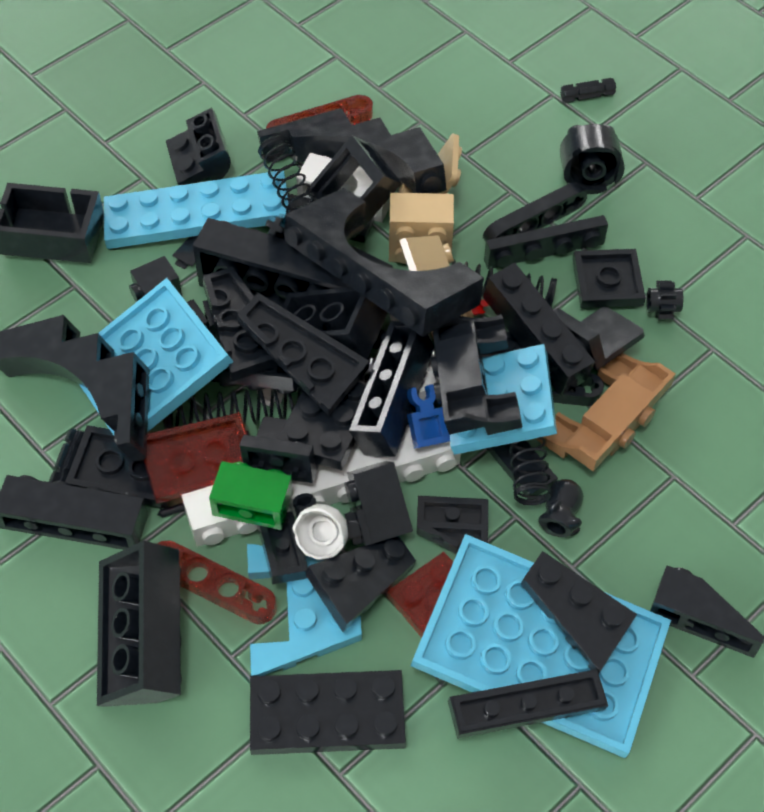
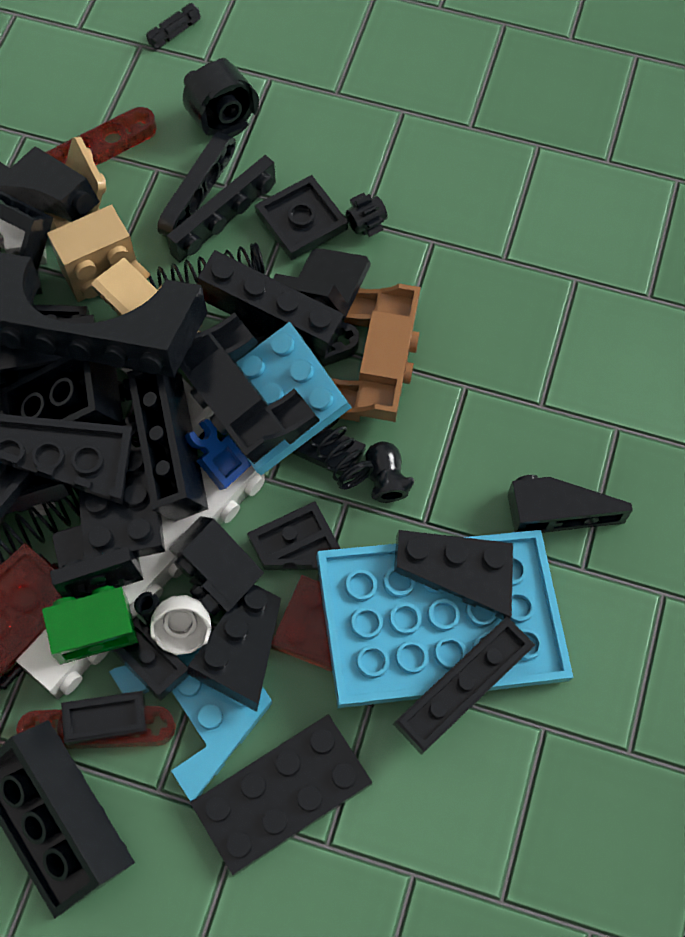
camera: 30 degrees left, 10 degrees up
none -> clear red beam [46,107,157,166]
none -> black tile [61,691,148,745]

